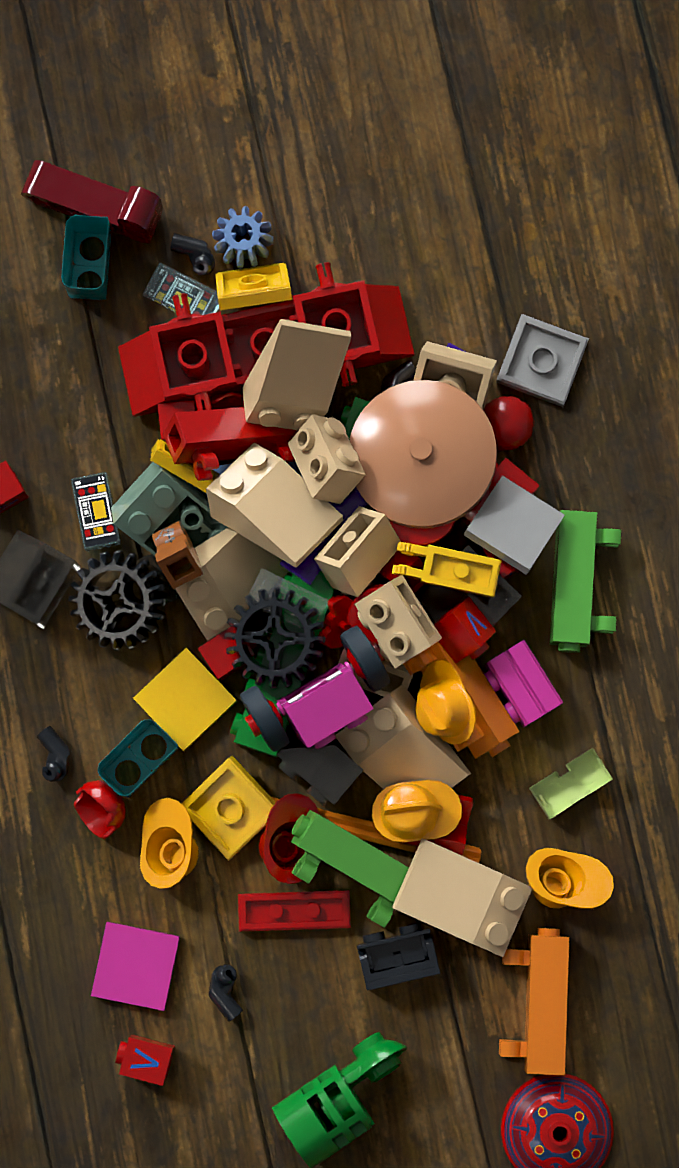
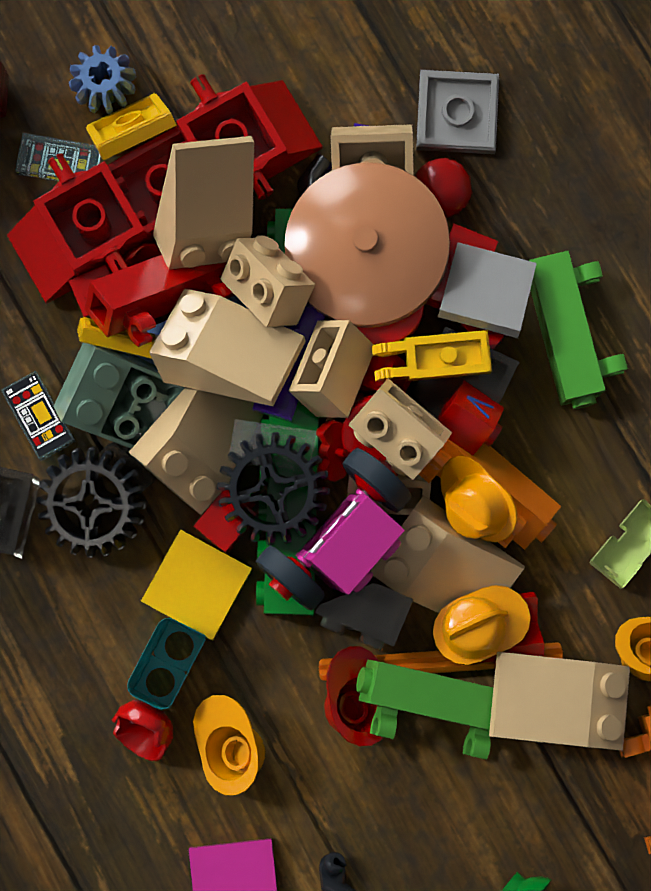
camera: 20 degrees left, 0 degrees up
black arm [37,726,71,782] -> none
dark orange leg [152,521,203,589] -> none
black arm [170,233,215,276] -> none
yellow tile [182,755,276,861] -> none
red tile [238,890,351,931] -> none
black hinge [357,923,440,990] -> none
dark pink brick [484,640,563,728] -> none

